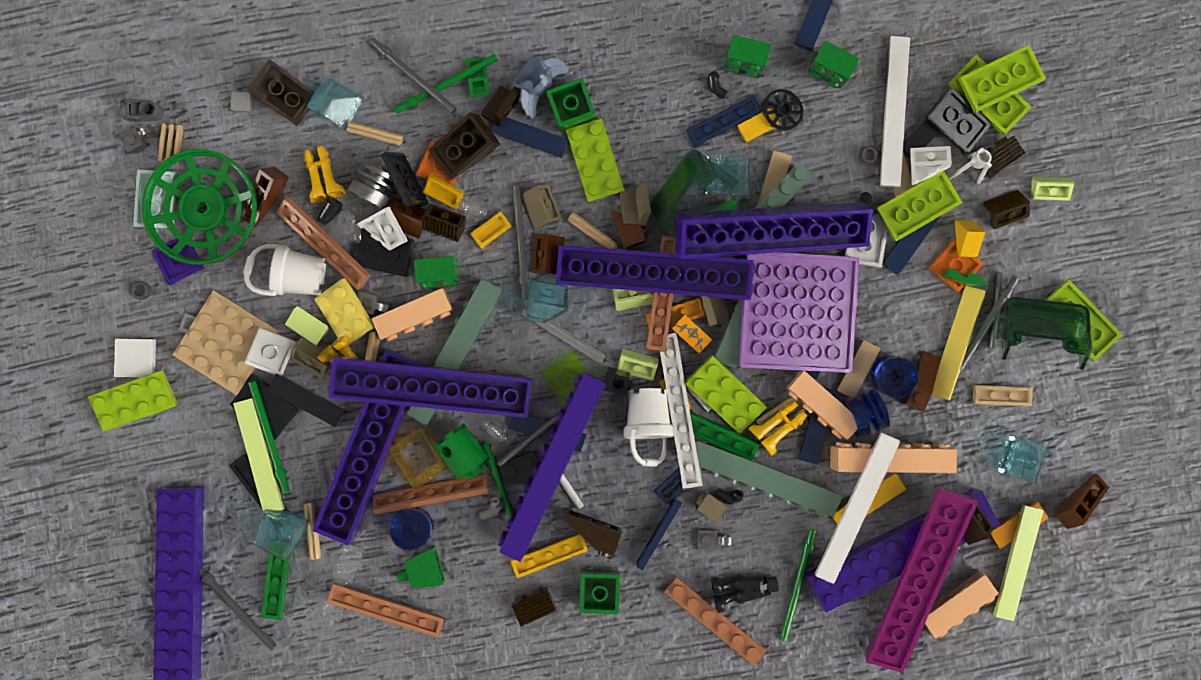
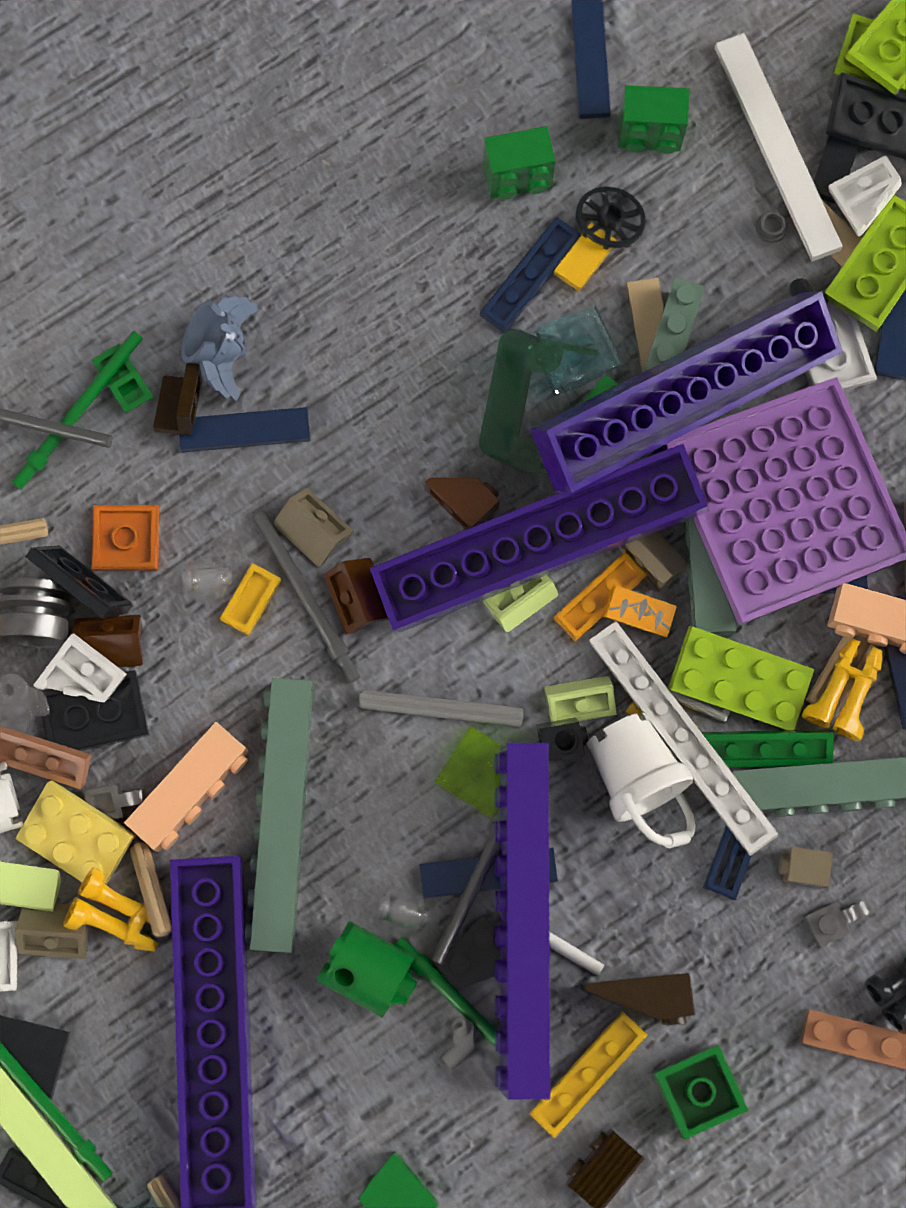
camera: 30 degrees left, 10 degrees down
black tile [267,373,345,427] -> none
dark purple brick [328,356,532,418] -> none
nougat plate [373,474,488,515] -> none
clear yellow window [389,427,448,488] -> none
clear blue wheel [389,507,434,551] -> none
green brick [414,256,460,289] -> none
yellow tile [423,175,465,210] -> none
dark brown brick [423,203,466,242] -> none
dark brown slope [429,112,501,180] -> none
clear light blue slope [525,279,568,323] -> none
green brick [546,78,596,132] -> none
lime plate [566,118,625,203] -> none
tan axle [568,213,618,249] -> none
dark tan panel [620,182,651,225] -> none
dark blue tile [636,498,682,571] -> none
nougat plate [646,236,677,352] -> none
black arm [707,71,728,99] -> none
black arm [714,488,744,505] -> none

